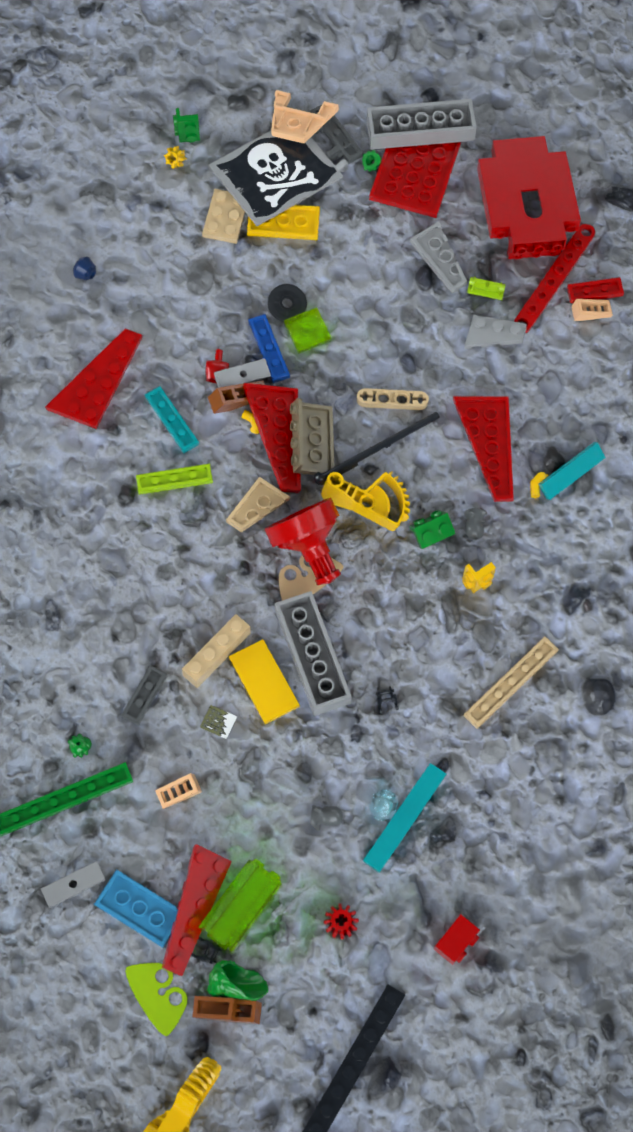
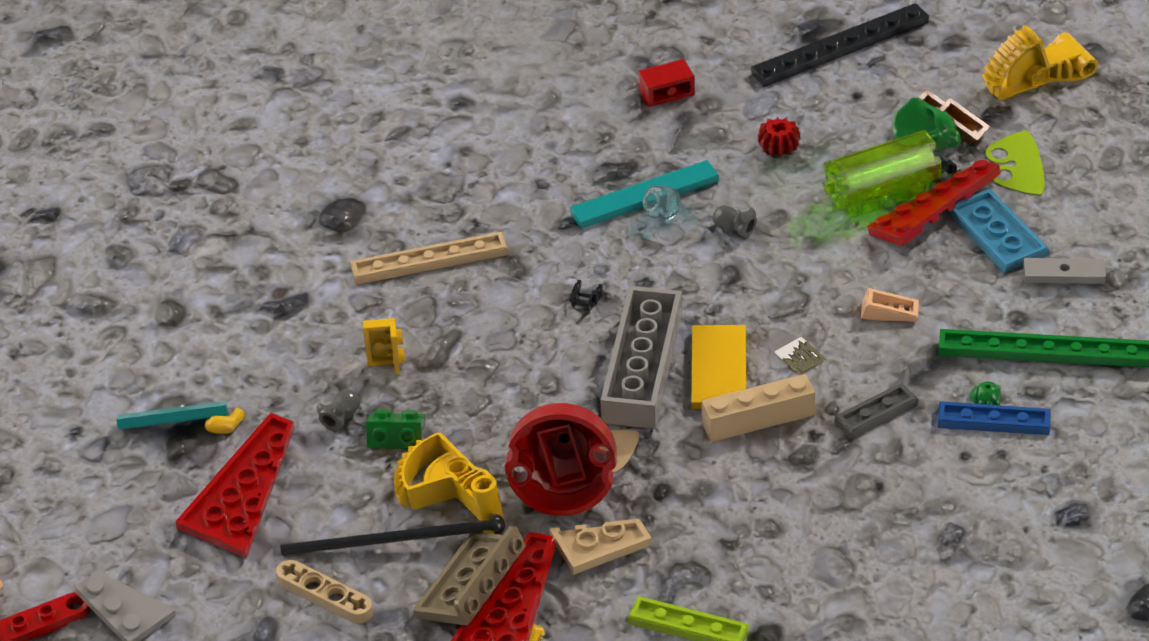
camera: 145 degrees left, 25 degrees down
none -> blue tile [938,401,1051,435]

